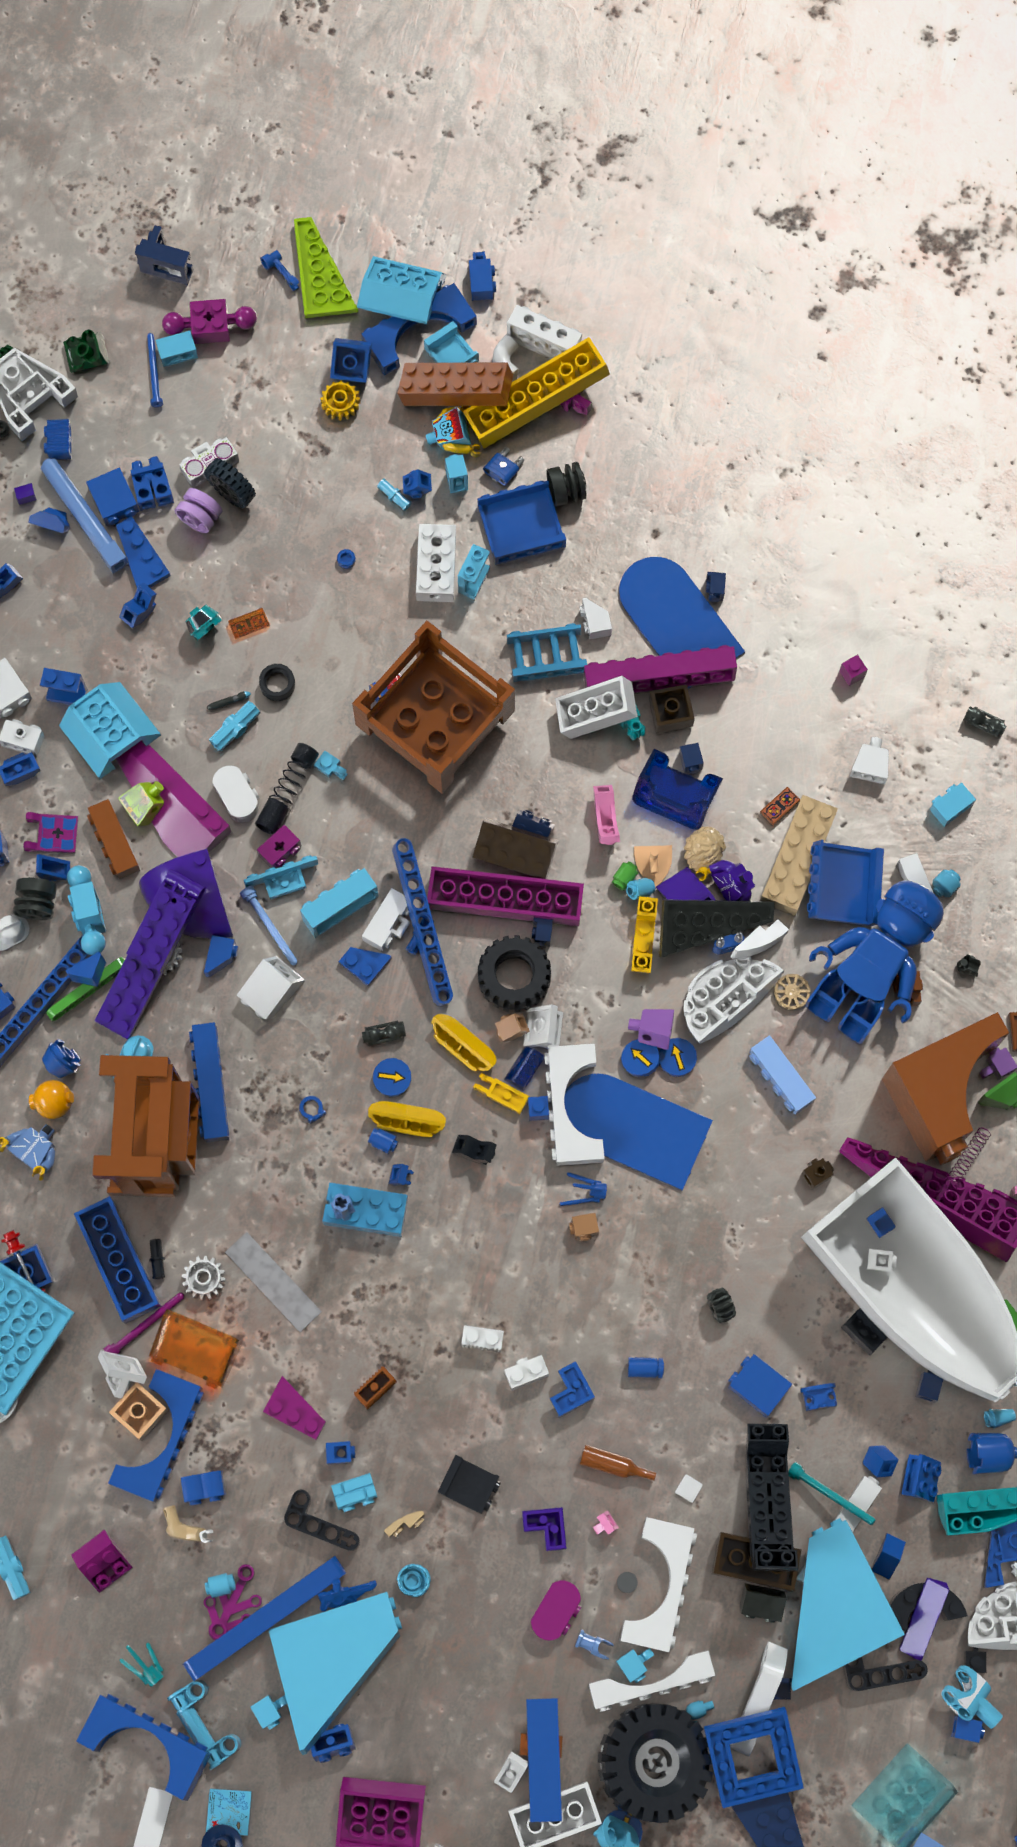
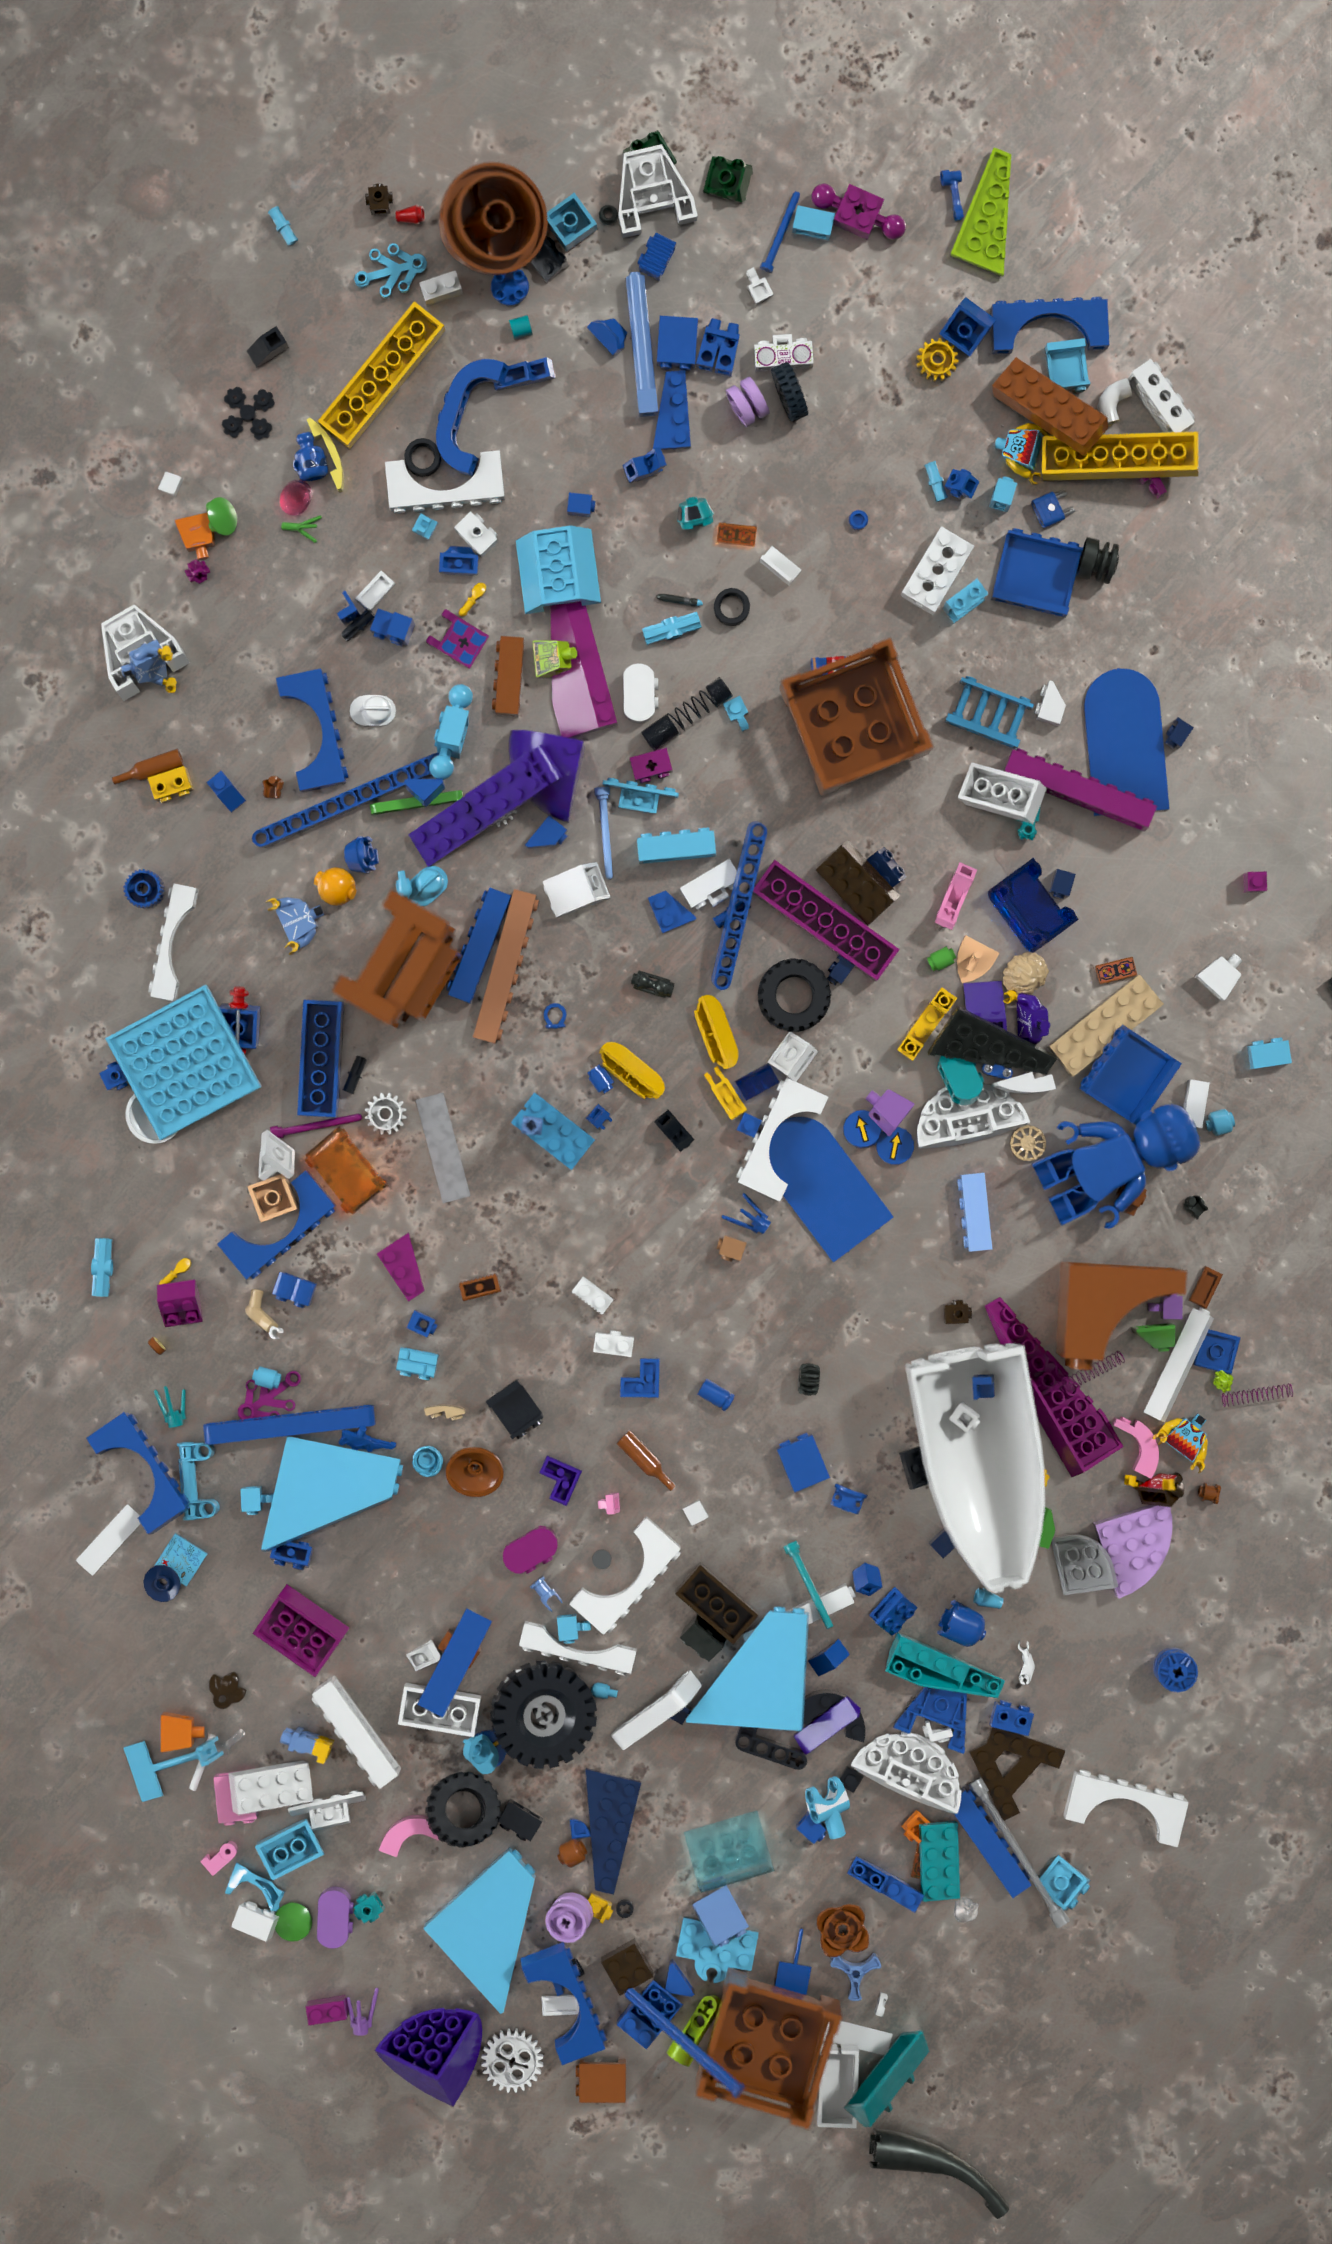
camera: 30 degrees right, 15 degrees up
pearl dark grey wheel [13,877,57,920] -> none
dark purple slope [14,483,37,505] -> none
blue slope [36,854,70,881] -> none
blue panel [40,668,88,705] -> none
dark blue brick [135,225,194,285] -> none
black beam [284,1490,360,1551] -> none
medium azure slope [357,256,446,324] -> none
blue tile [373,1058,412,1097] -> none
blue brick [469,251,496,301] -> none
medium nougat brick [495,1014,530,1041] -> none
medium azure brick [626,878,655,900] -> none
dark brown brick [649,684,695,733] -> none
blue plate [703,1707,804,1808] -> none
black slope [746,1424,798,1572] -> none
none -> dark orange tile [148,1336,166,1355]
none -> yellow piece [159,1258,191,1285]
none -> dark orange dish [446,1447,504,1497]
none -> yellow piece [459,582,486,617]
none -> nougat brick [473,889,539,1044]
none -> blue brick [567,493,596,517]
none -> white plate [746,267,774,304]
none -> white panel [760,546,802,586]
none -> teal brick [937,1056,984,1106]

